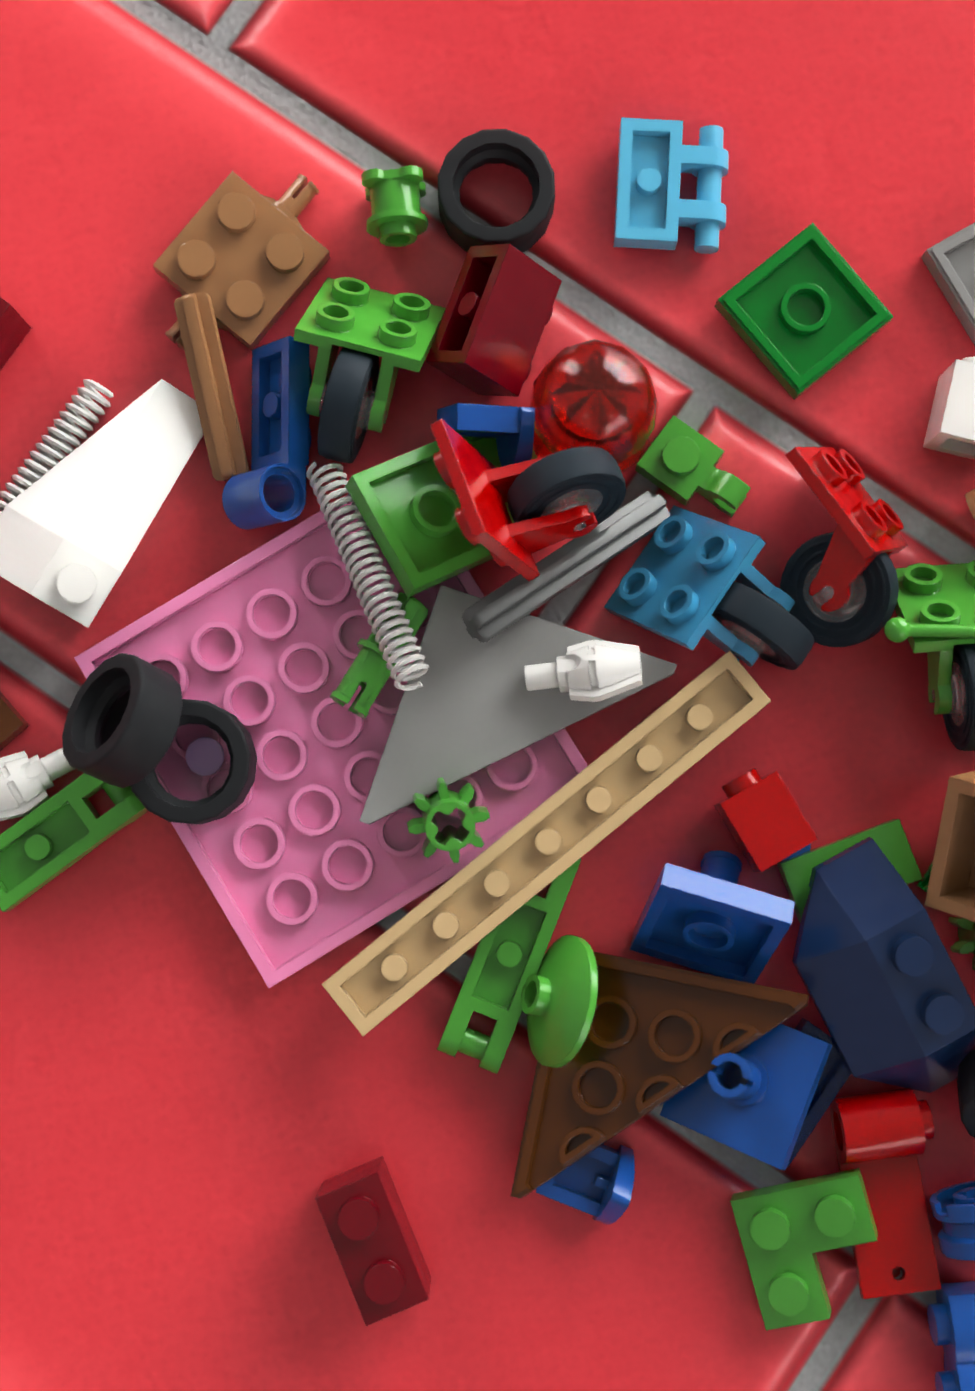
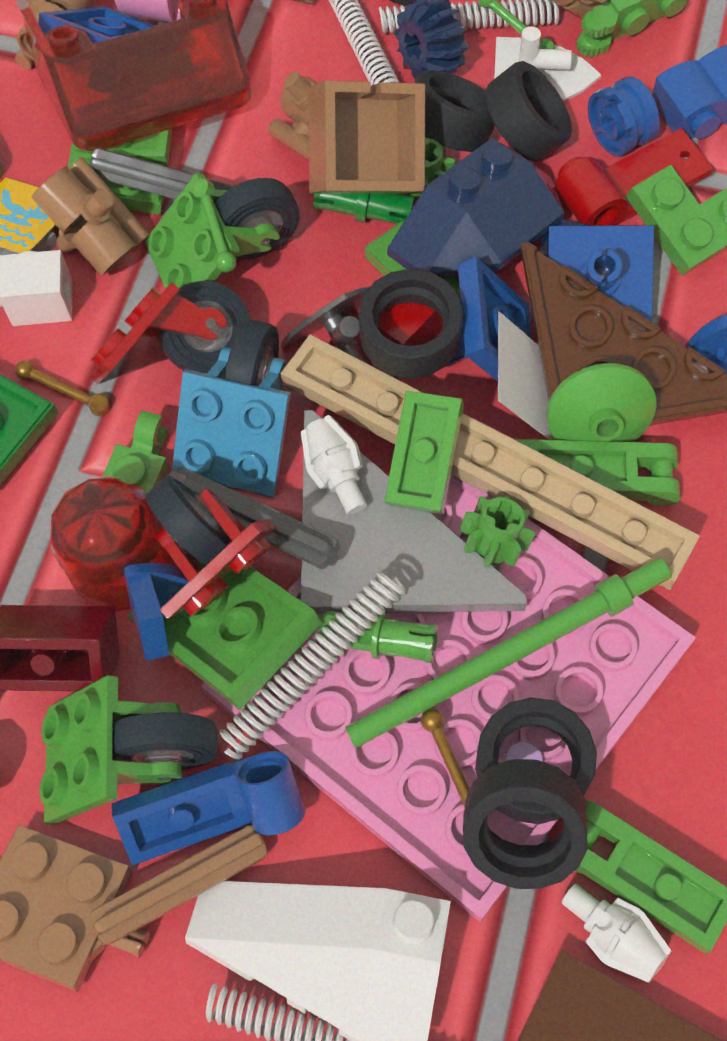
camera: 105 degrees left, 20 degrees down
none -> pearl gold hinge [15,360,110,417]
none -> flat silver shield [280,287,370,364]
none -> bright green bar [345,557,672,748]
none -> black tyre [358,269,463,379]
none -> bright green plate [384,391,464,514]
none -> pearl gold hinge [420,709,488,819]
none -> white sticker [498,311,554,440]

